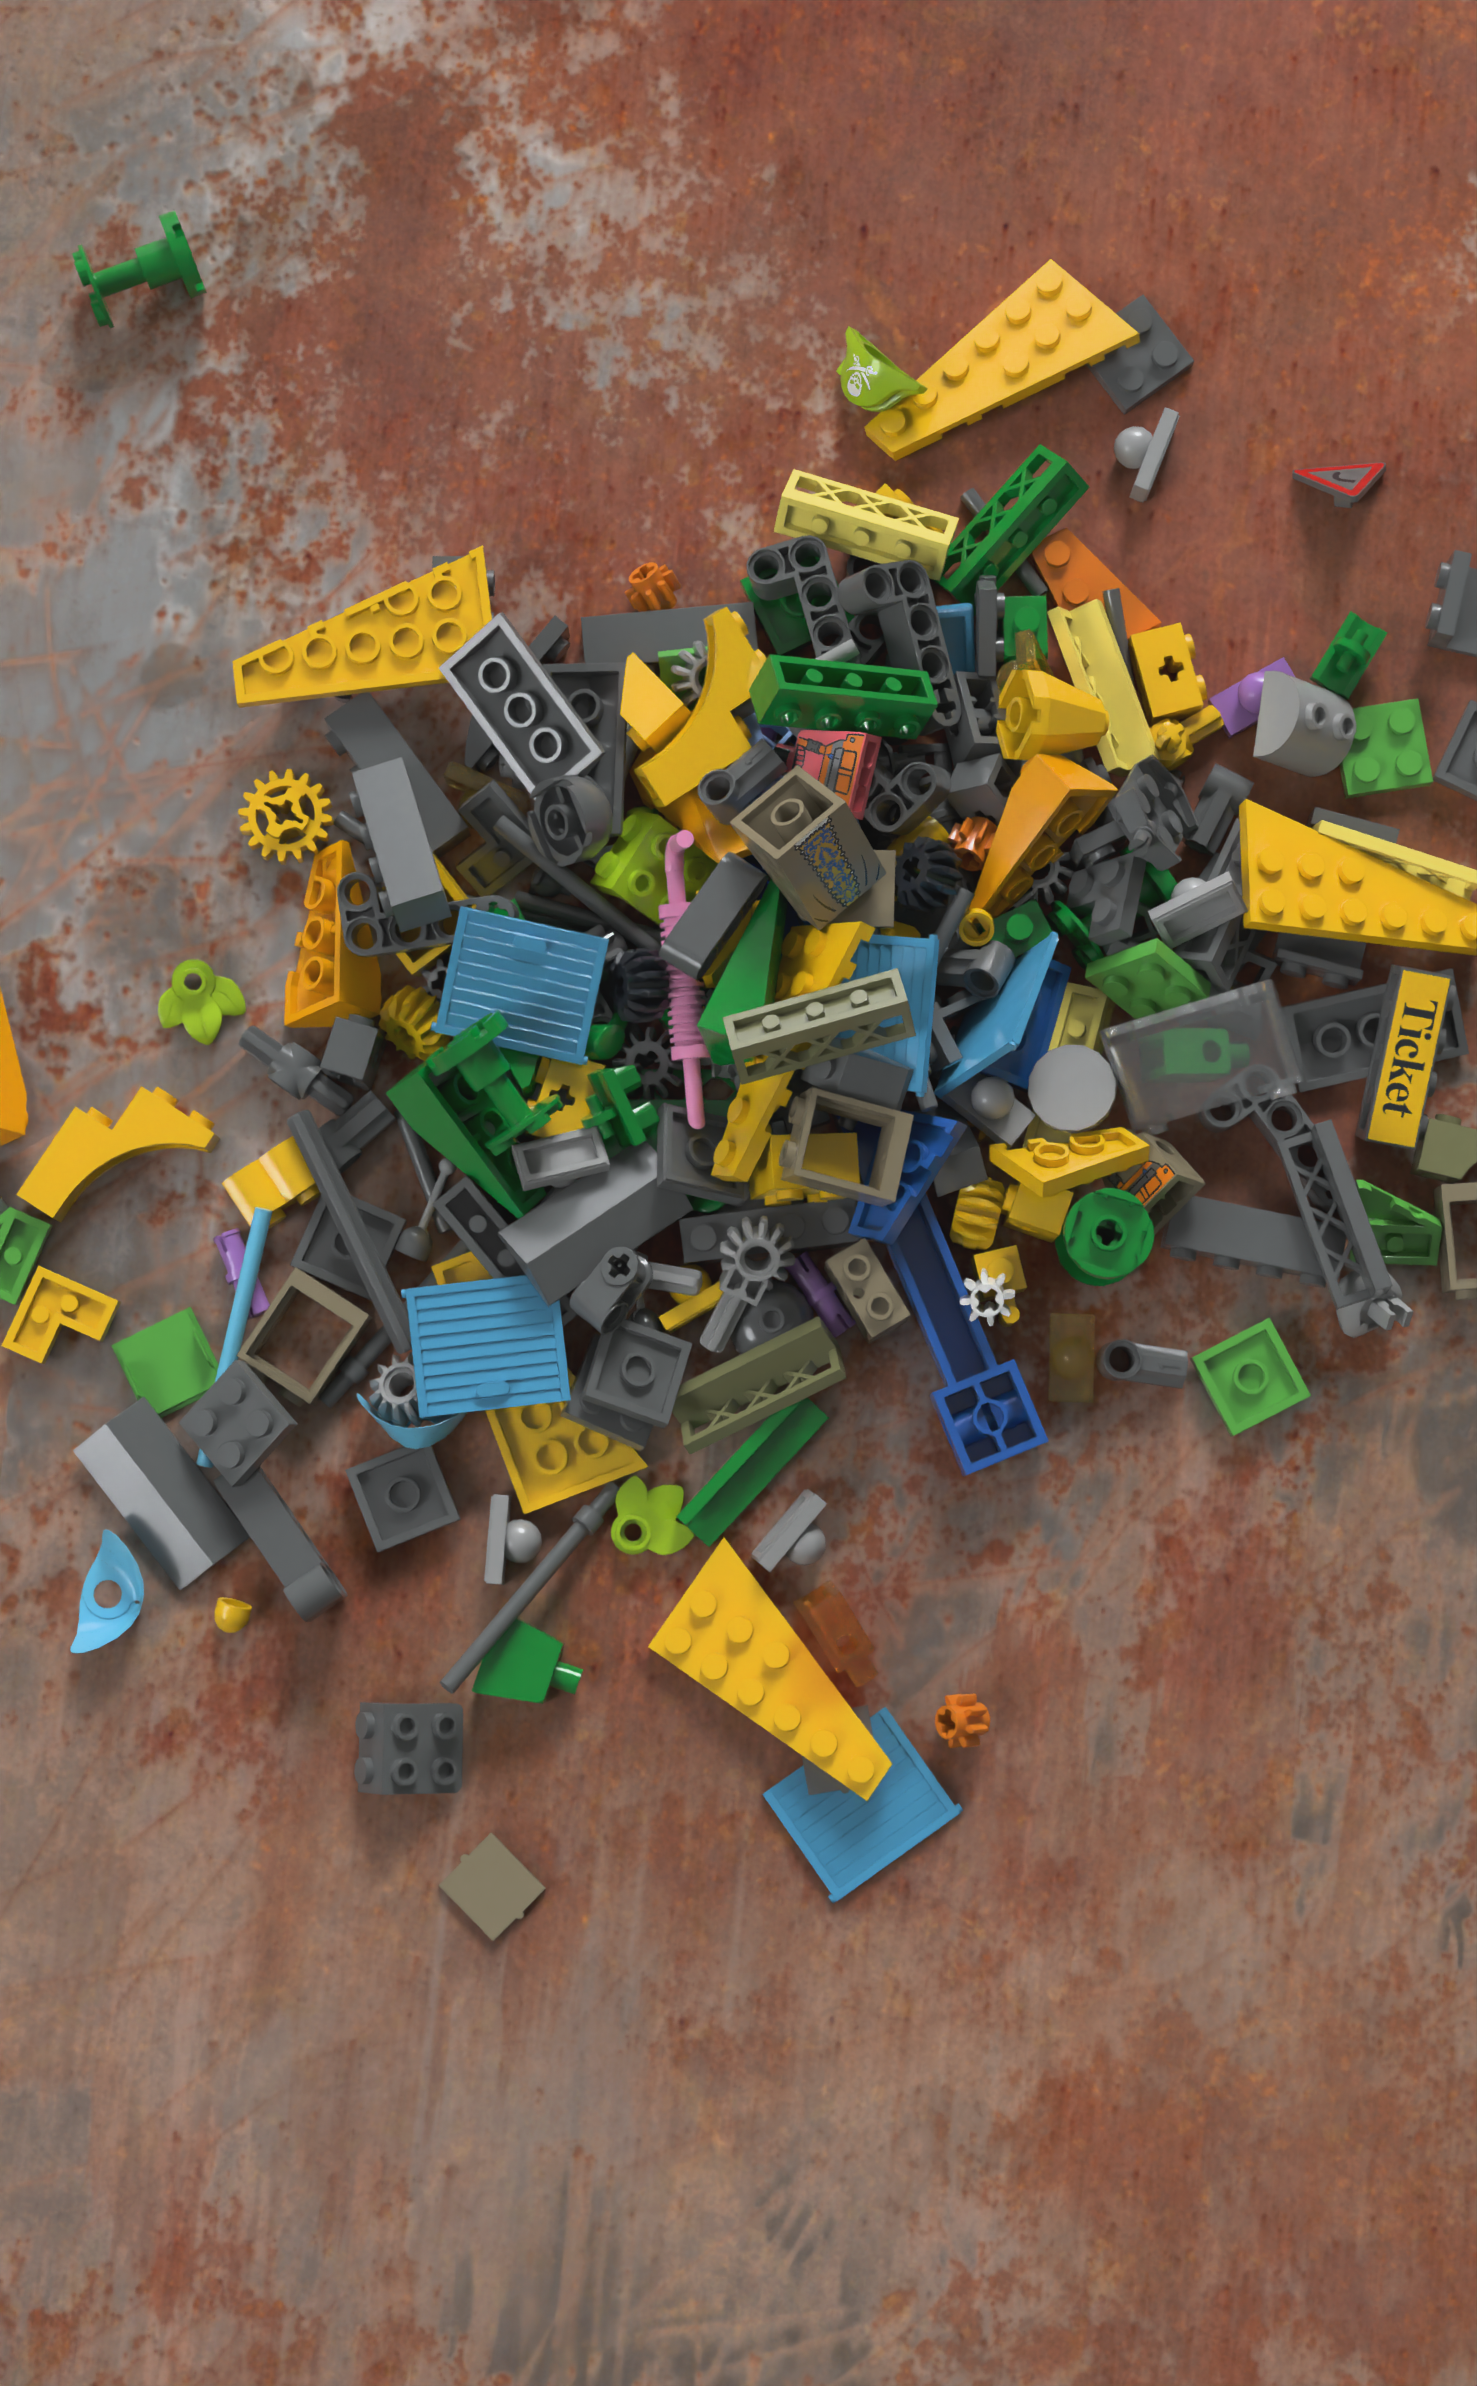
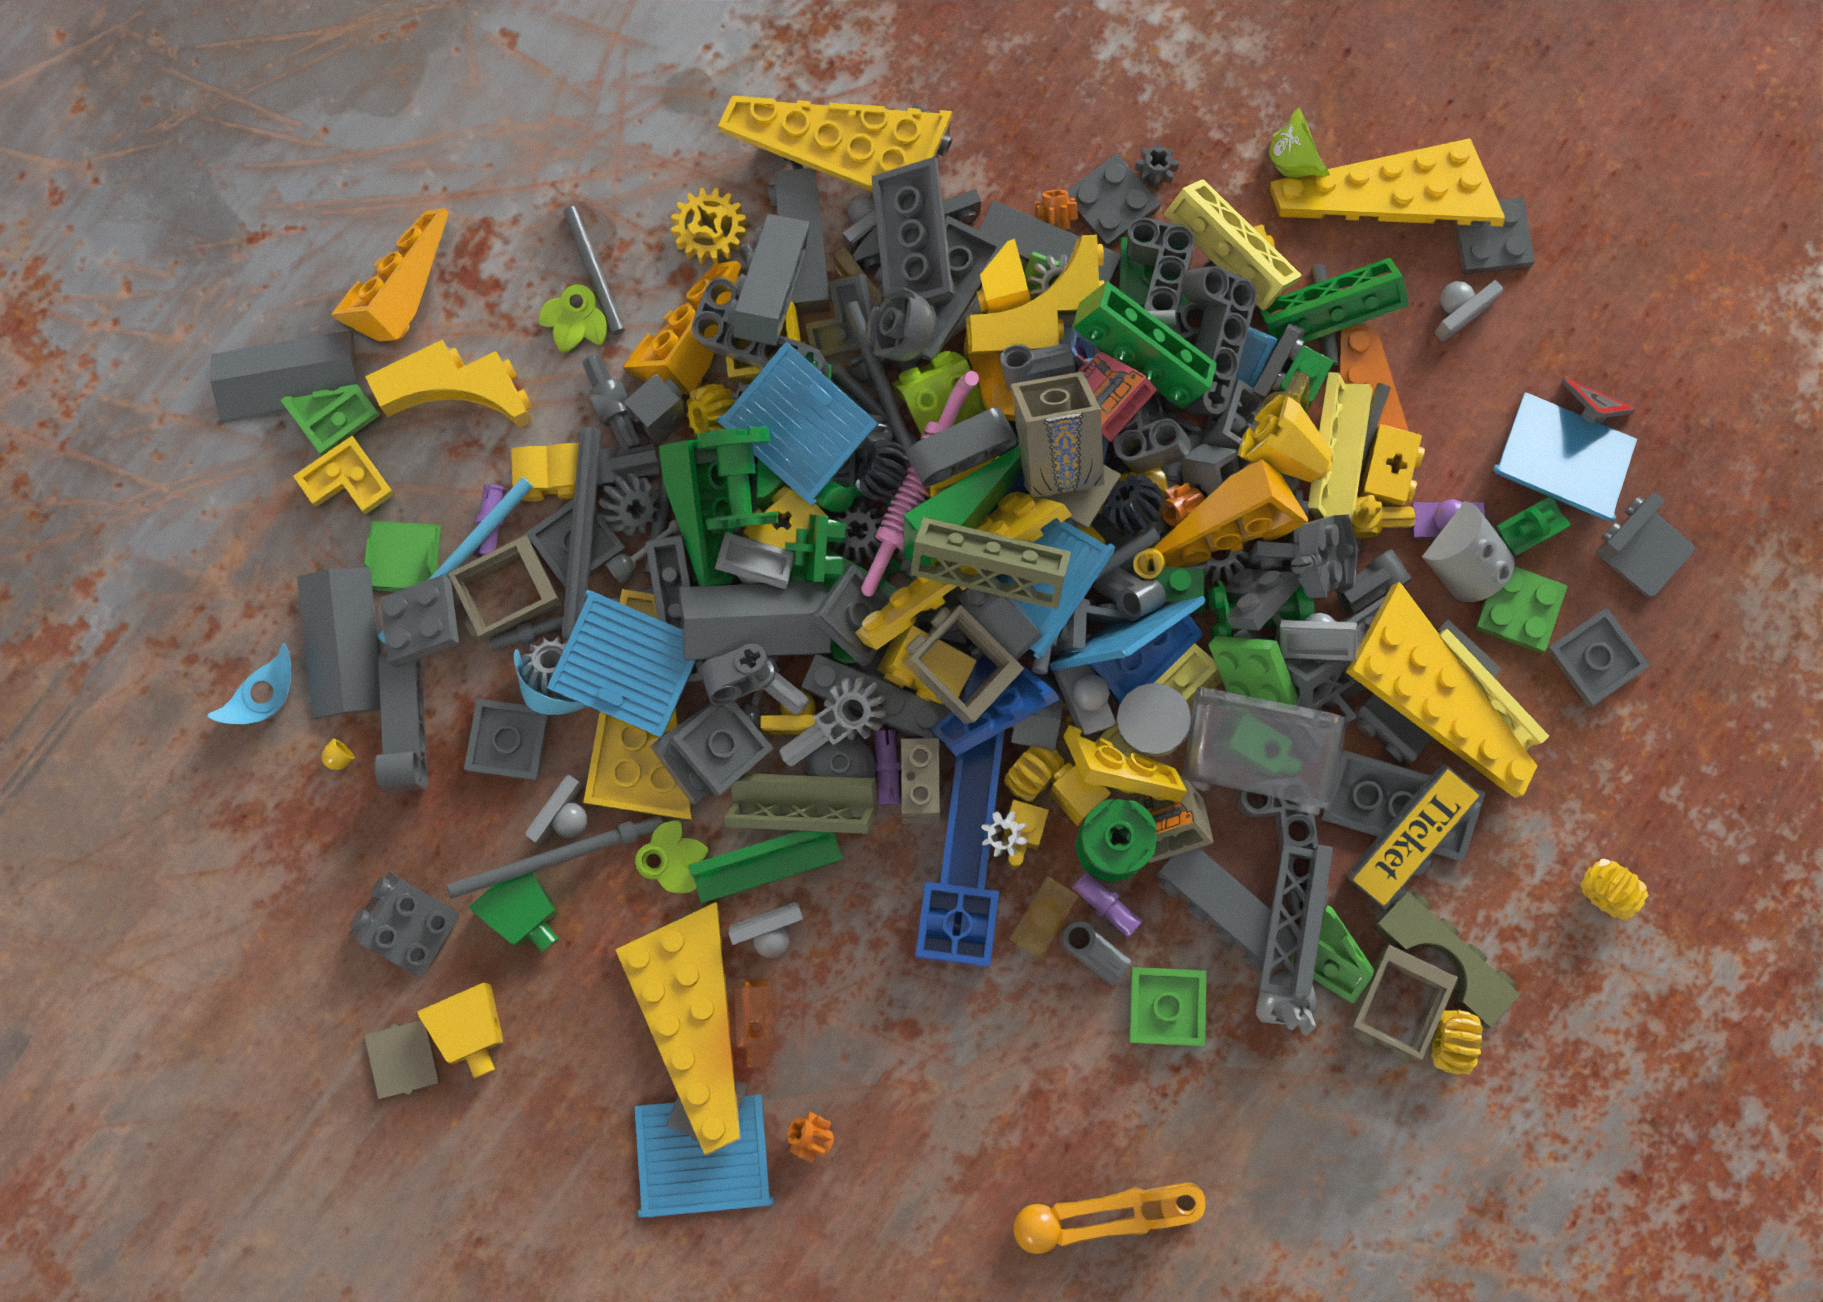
camera: 30 degrees right, 5 degrees down
none -> yellow torso [417,982,503,1079]
none -> dark grey bar [563,206,625,335]
none -> dark grey gear [598,473,661,536]
none -> light grey tile [843,194,877,255]
none -> light orange piece [1013,1182,1205,1254]
none -> dark grey plate [1067,153,1161,249]
none -> medium lavender pin [1072,871,1143,939]
none -> dark grey gear [1135,142,1179,189]
none -> piece [1493,392,1637,522]

